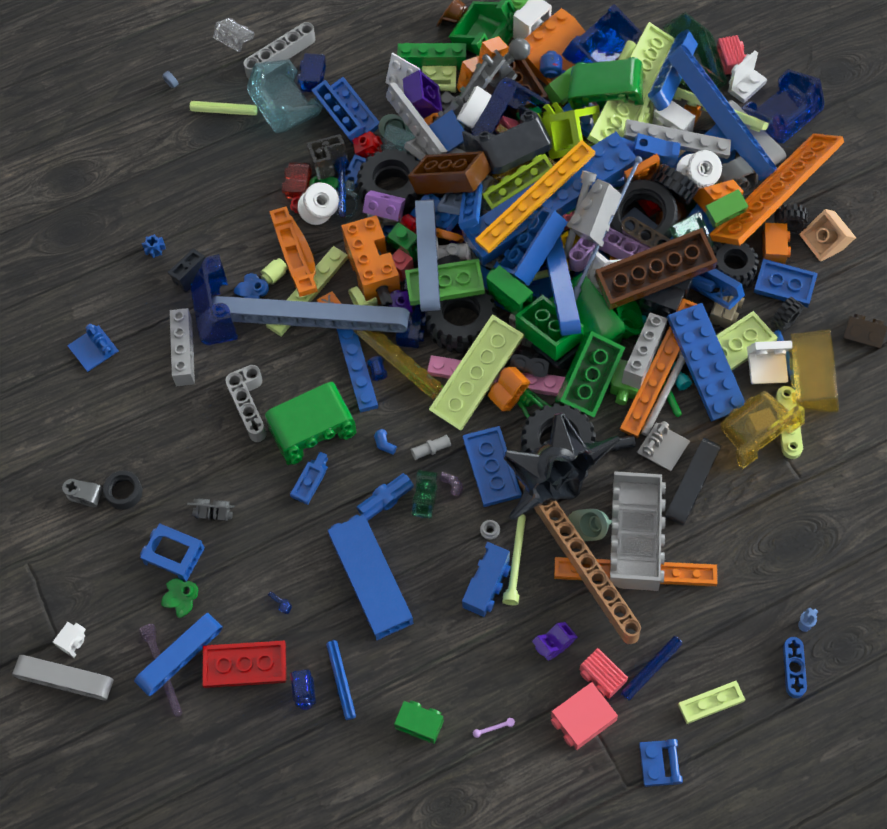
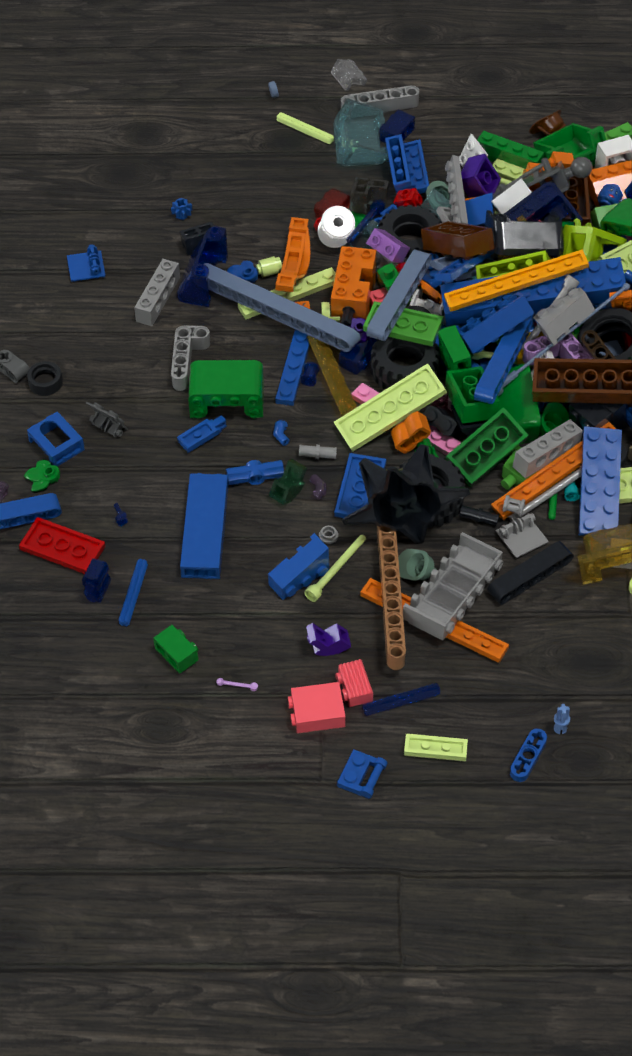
camera: 25 degrees right, 10 degrees down
none -> light grey bush [502,495,526,516]

